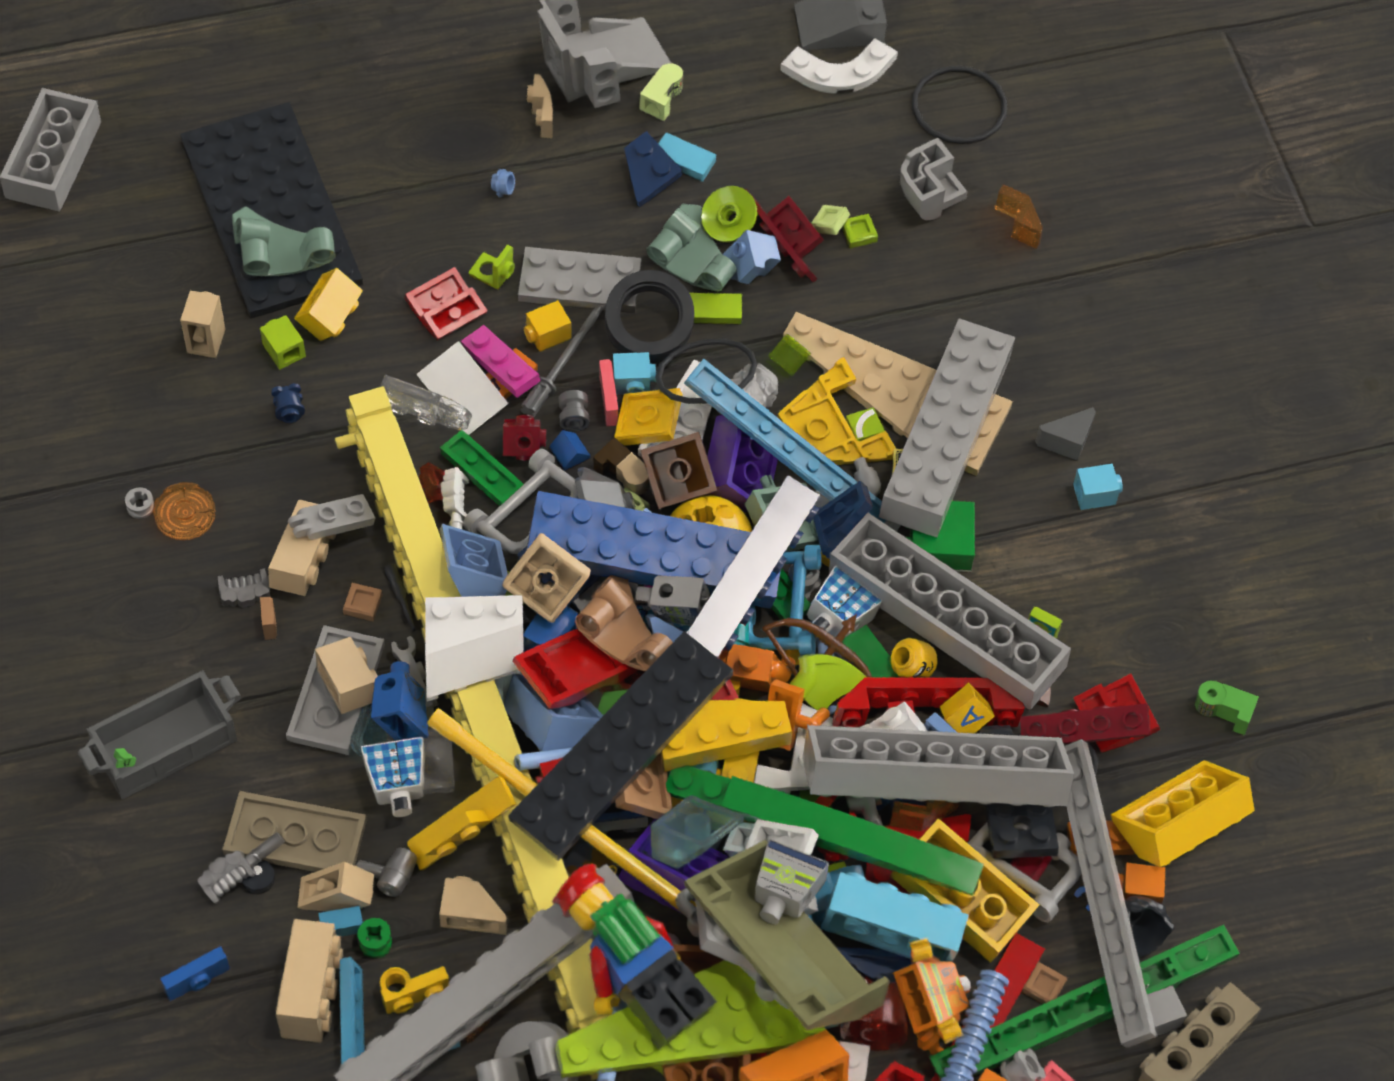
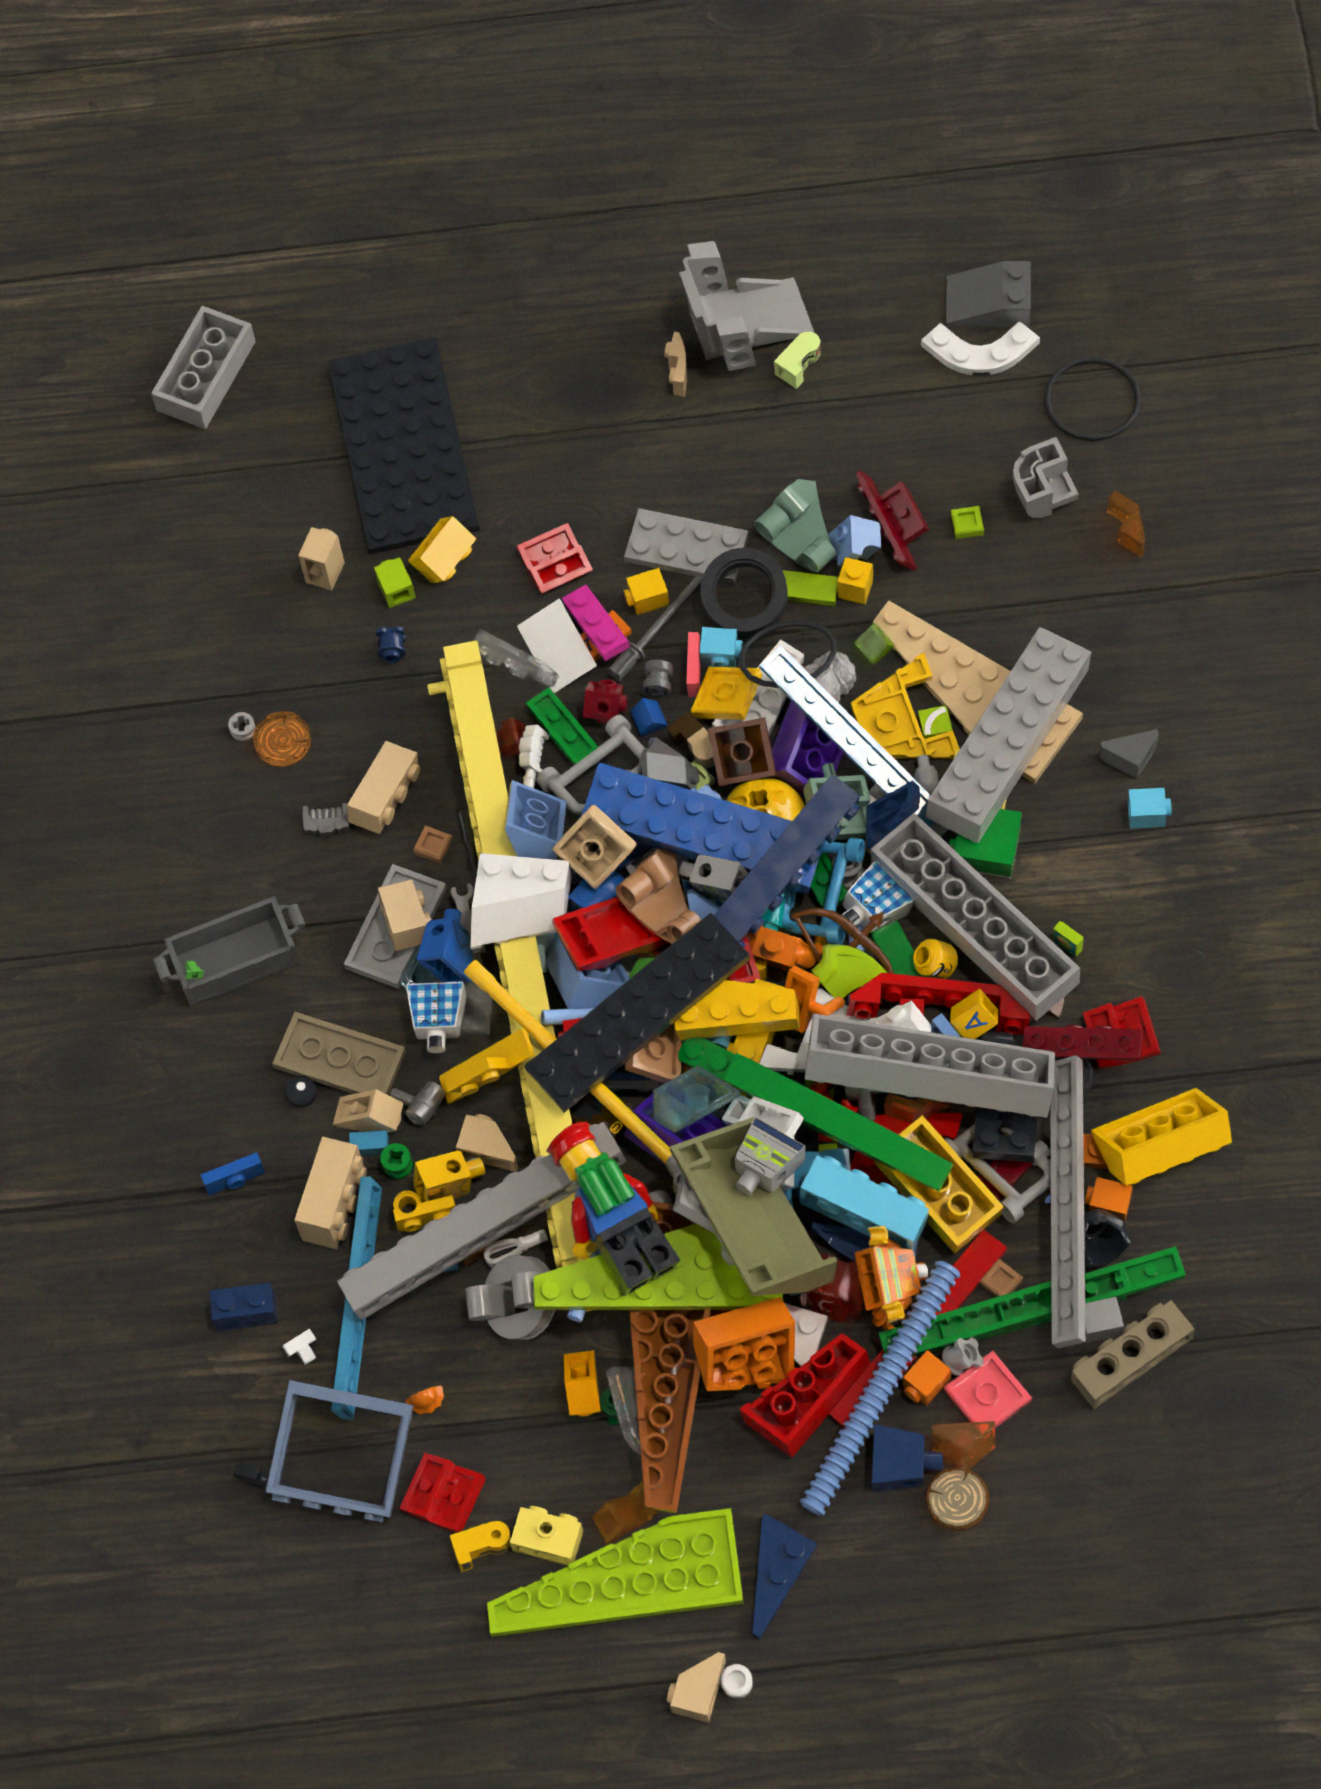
camera: 20 degrees right, 5 degrees up
flat silver piece [198,832,285,903] -> none
sand green panel [232,207,336,276] -> none
medium nougat tile [260,596,277,640] -> none
light grey hinge [288,494,375,540] -> none
lime bracket [469,245,515,290] -> none
medium blue plate [491,169,515,197] -> none
dark blue wing [624,131,683,207] -> none
medium azure tile [659,133,716,182] -> none
lime dish [701,186,757,242] -> none
yellowish green tile [811,205,850,235] -> none
bright green leg [1195,681,1259,735] -> none
none -> yellow torso [413,1151,485,1203]
none -> white piece [484,1229,548,1268]
none -> yellow brick [837,557,873,605]

